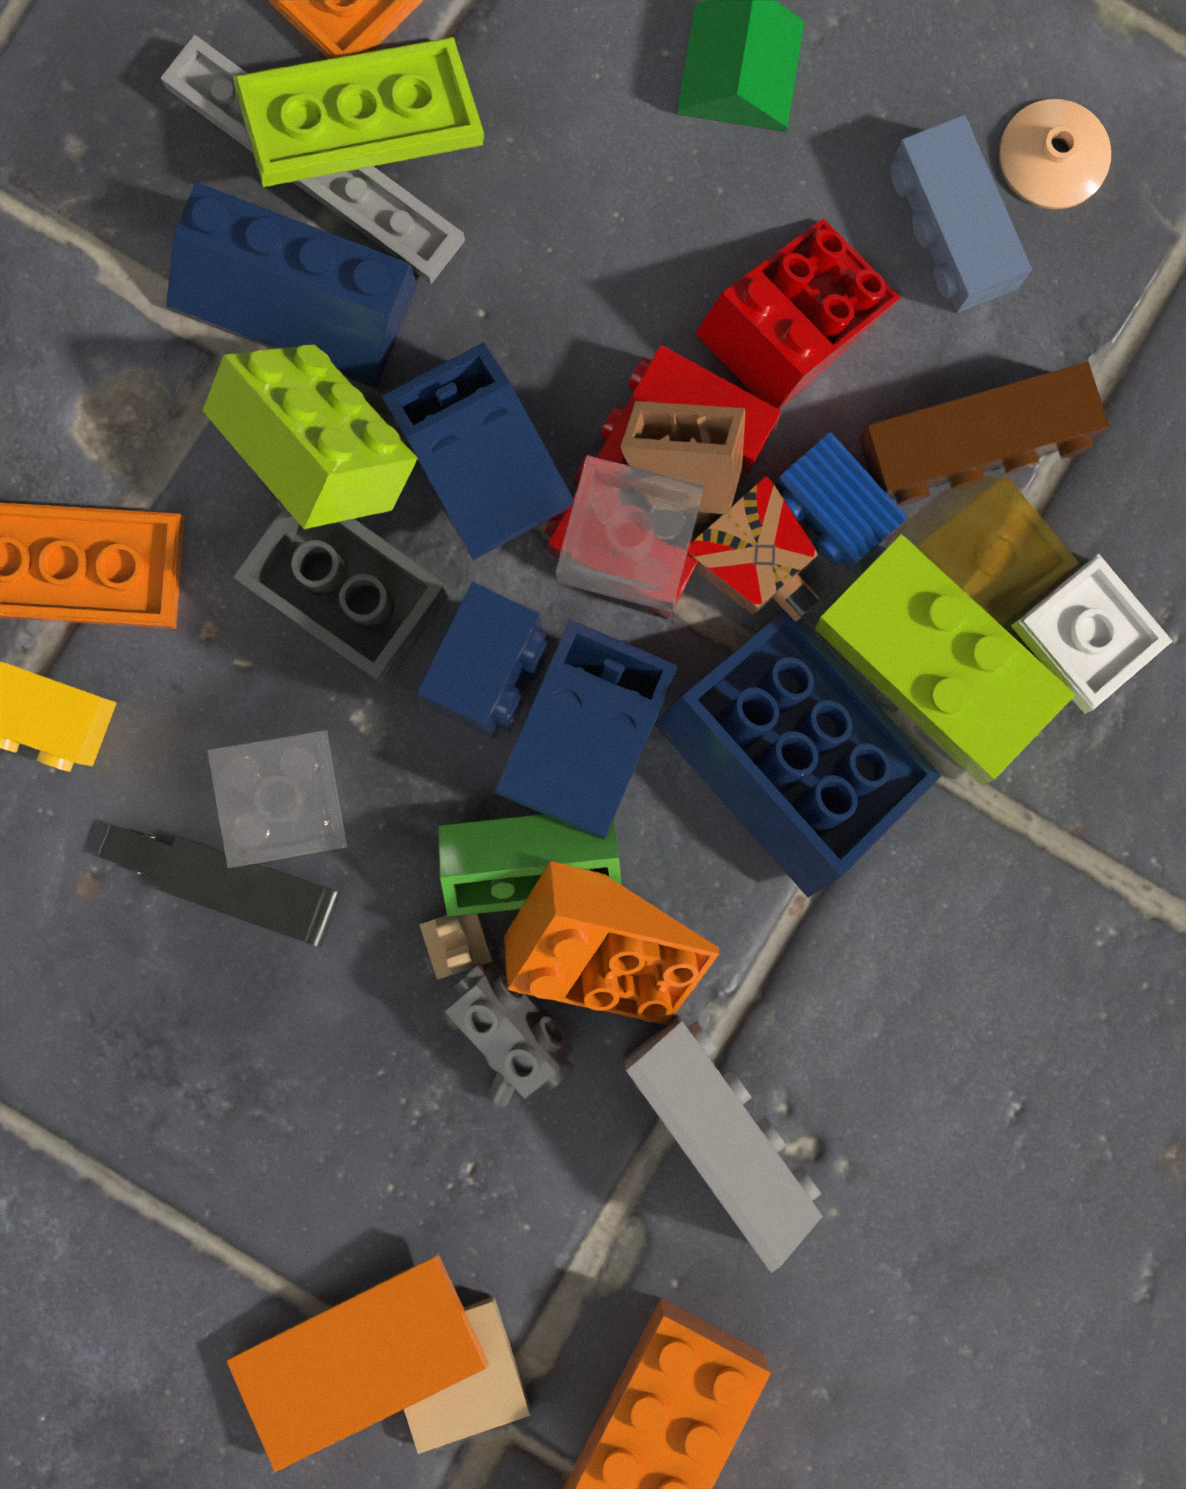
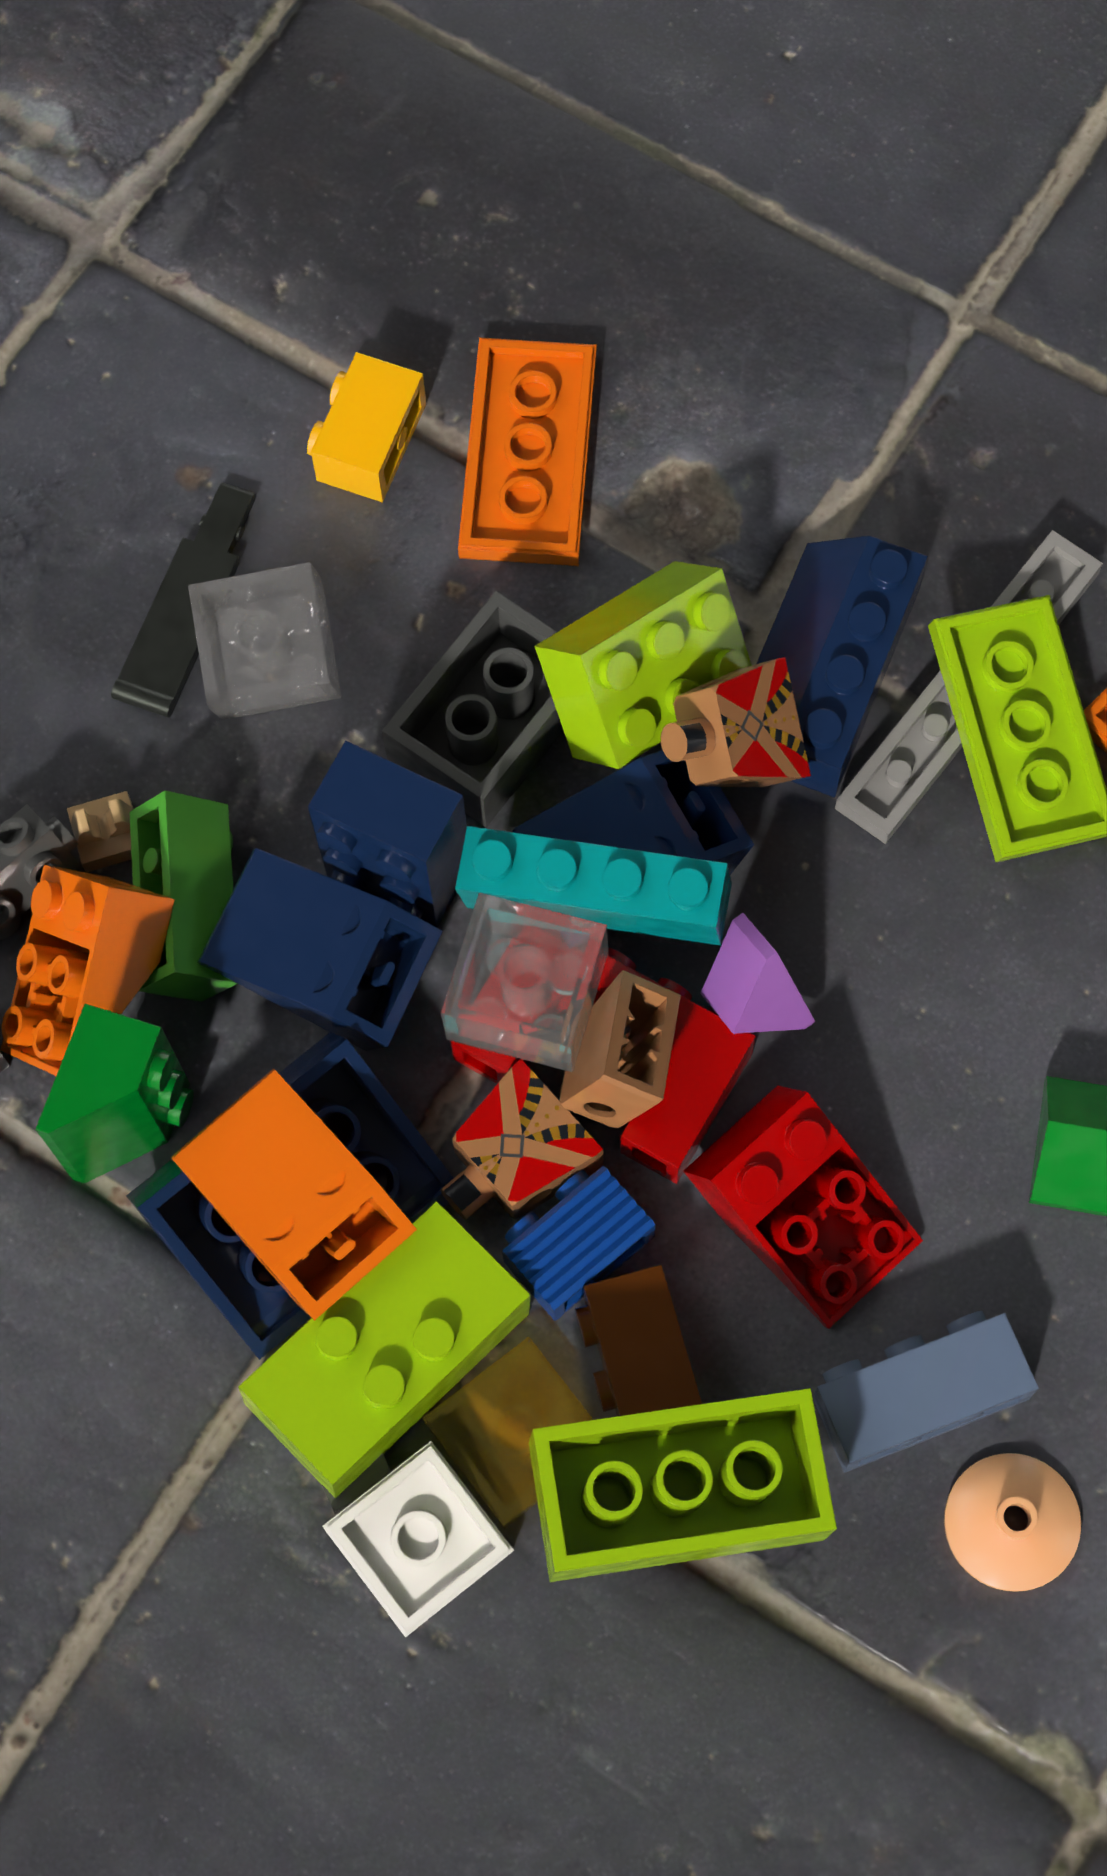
camera: 95 degrees right, 15 degrees down
none -> green slope [35,1004,194,1184]
none -> orange slope [171,1069,417,1321]
none -> teal brick [455,826,732,946]
none -> lime brick [529,1388,837,1582]
none -> medium nougat torso [661,657,811,787]
none -> medium lavender slope [700,913,815,1034]

